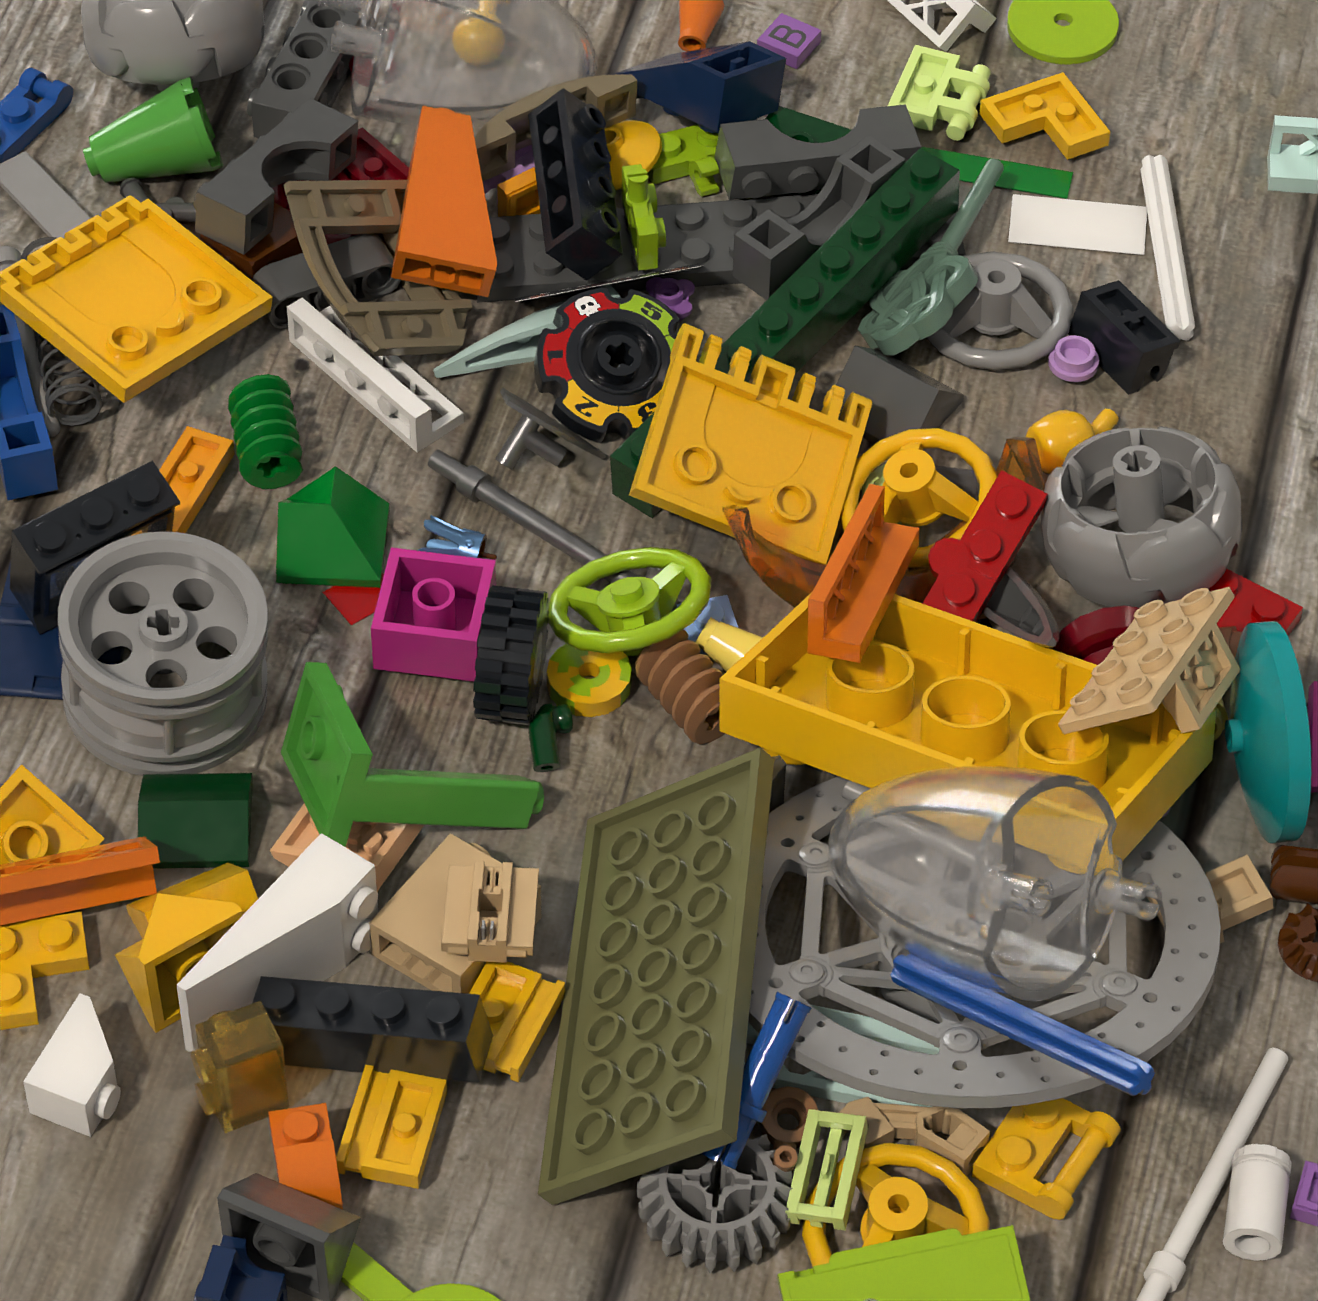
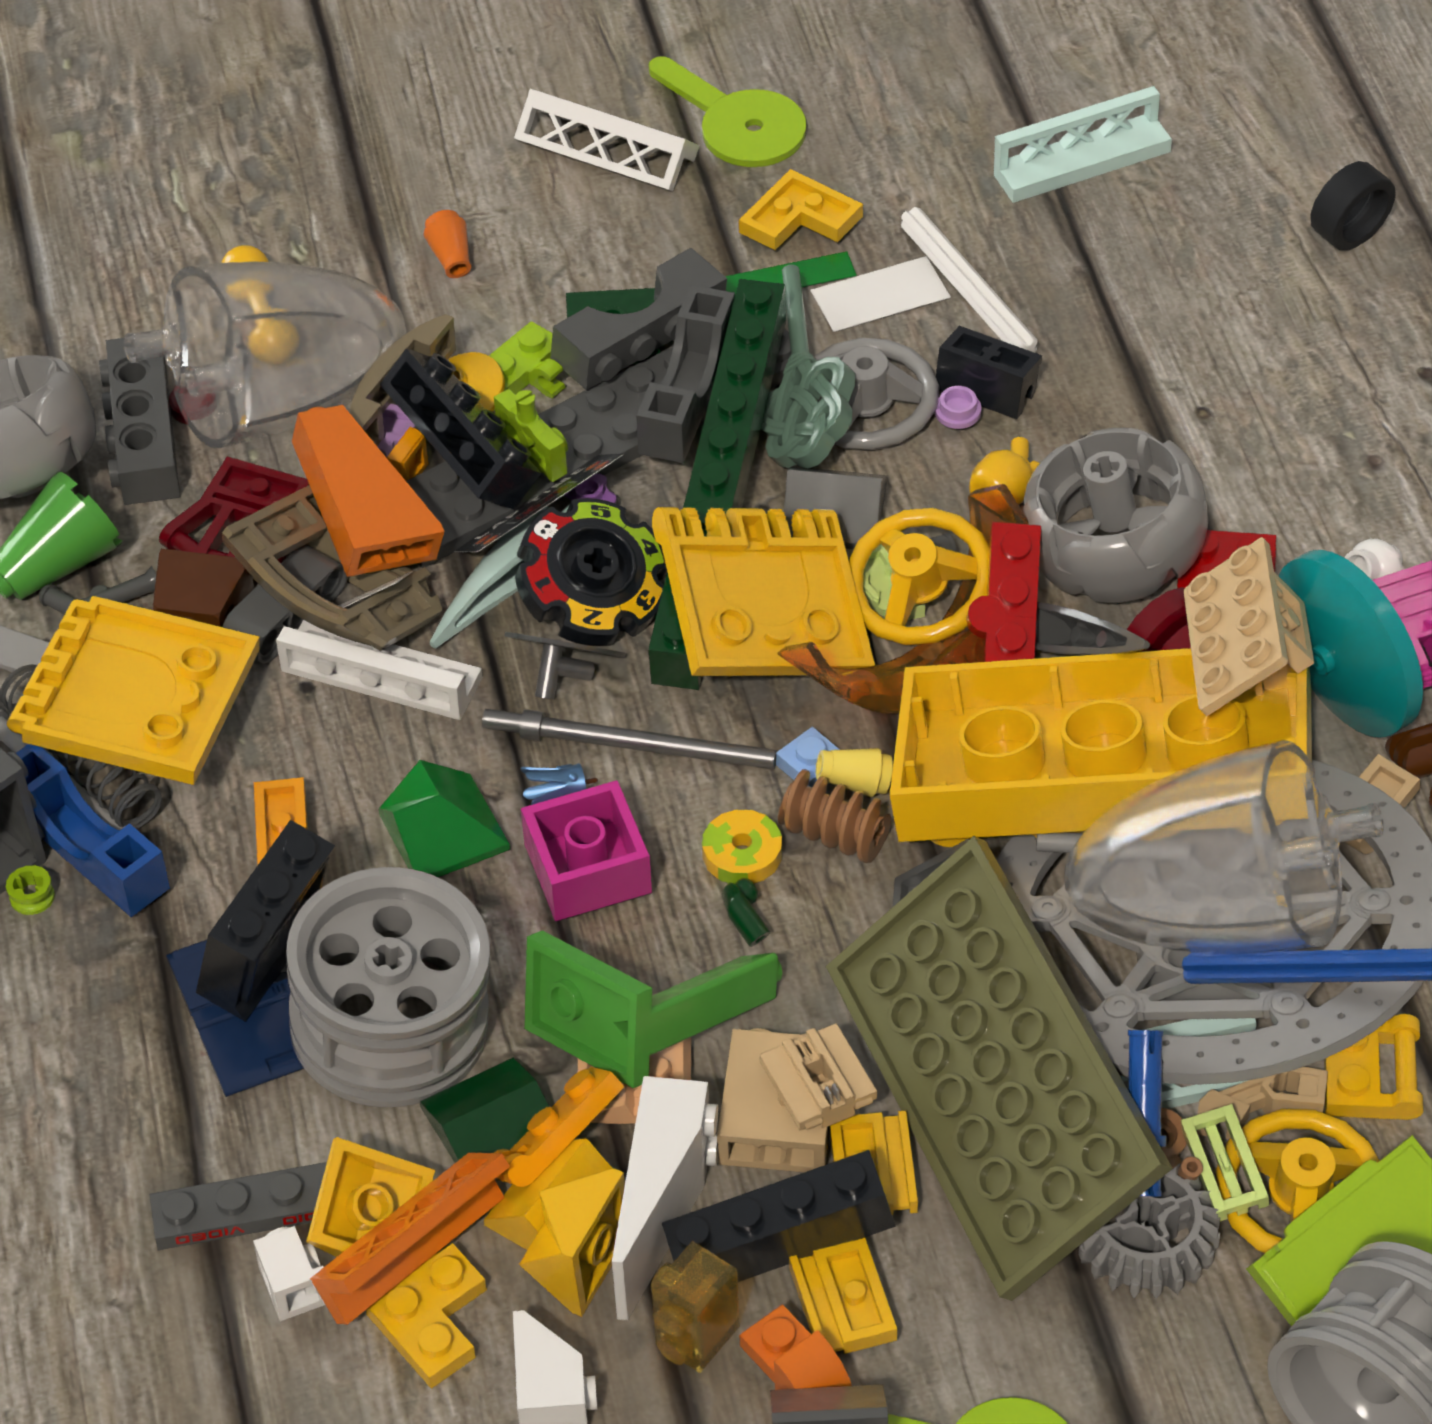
camera: 25 degrees left, 0 degrees up
dark grey arch [193,98,358,255] -> none
green piece [228,374,303,489] -> none
red sticker [322,573,384,625] -> none
black wheel [473,585,549,725] -> none
lime piece [548,547,712,656] -> none
dark blue slope [611,41,786,133] -> none
medium lavender tile [757,13,821,69] -> none
orange fence [807,484,920,663] -> none
yellowish green plate [888,45,991,141] -> none
none -> white sticker [338,571,413,608]
none -> light orange plate [494,1067,625,1187]

